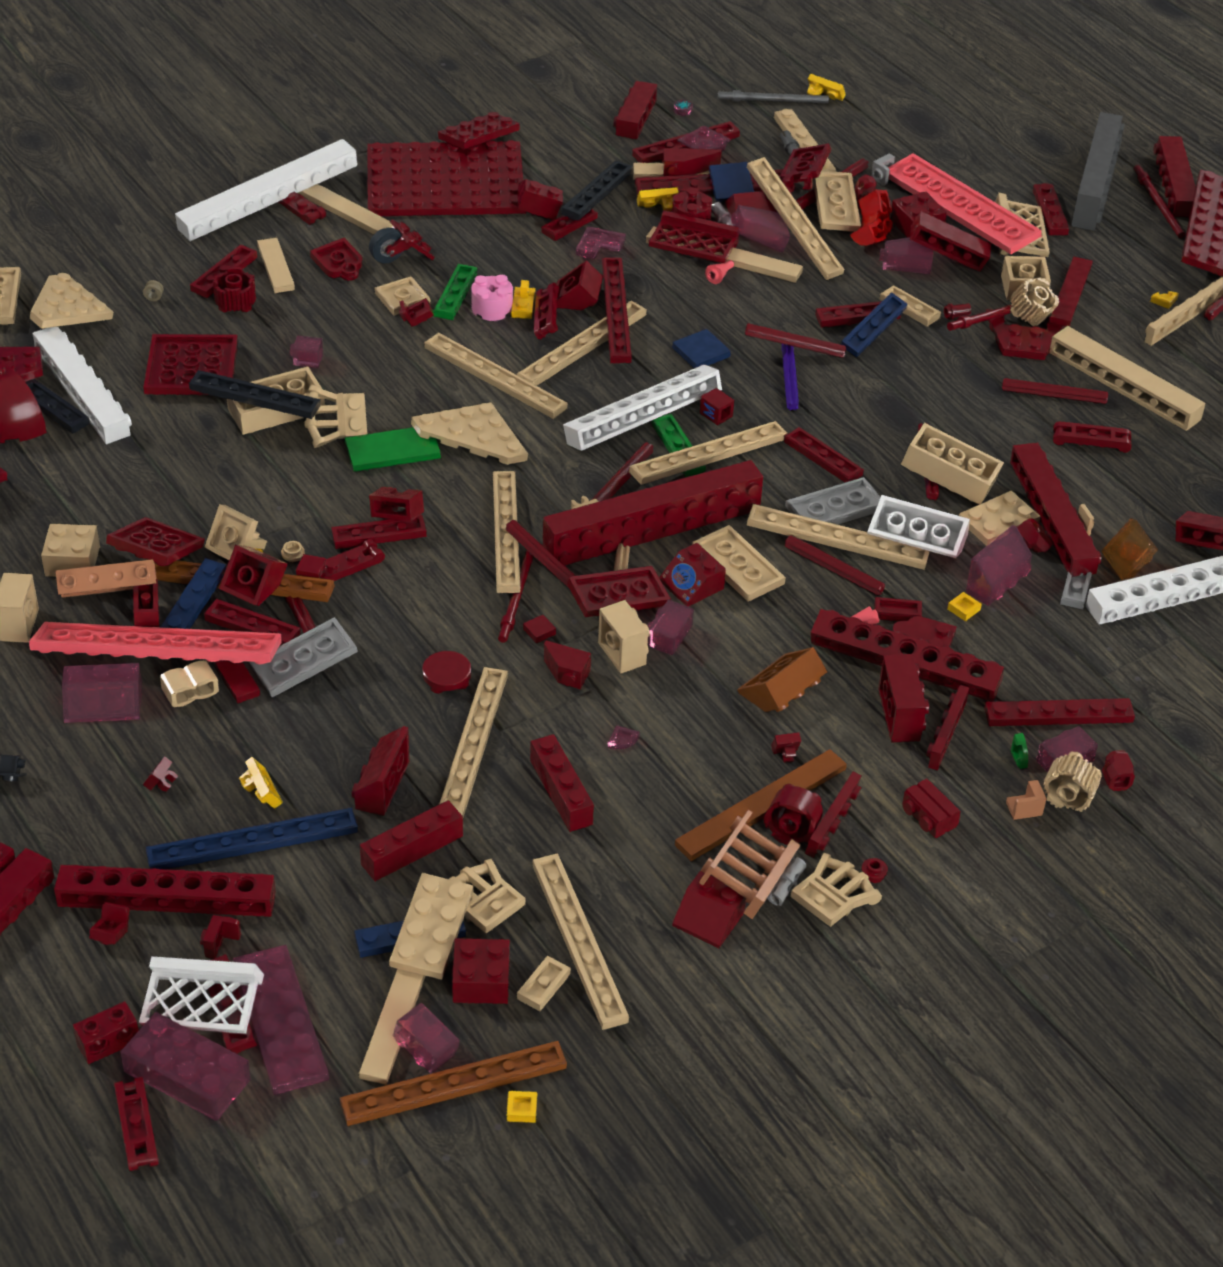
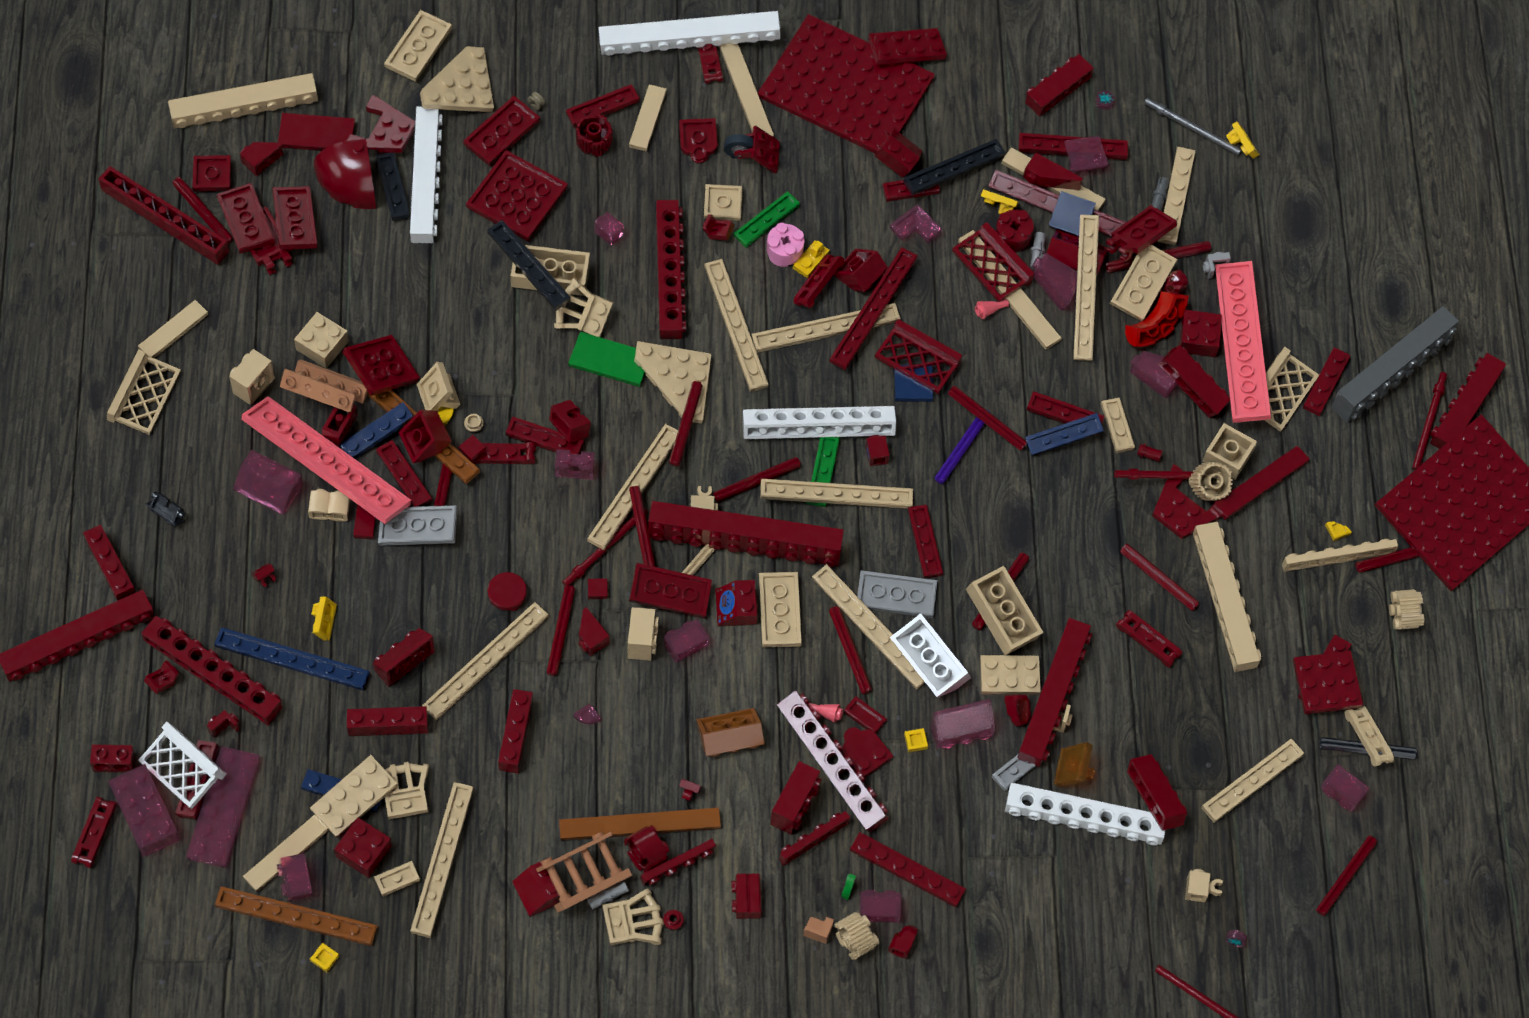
camera: 30 degrees right, 20 degrees up
none -> dark red plate [463,96,540,166]
none -> dark red axle [547,585,575,676]
none -> clear pink brick [555,449,595,480]
none -> dark red brick [656,200,686,339]
none -> dark red axle [669,381,703,467]
none -> dark red fence [874,319,962,394]

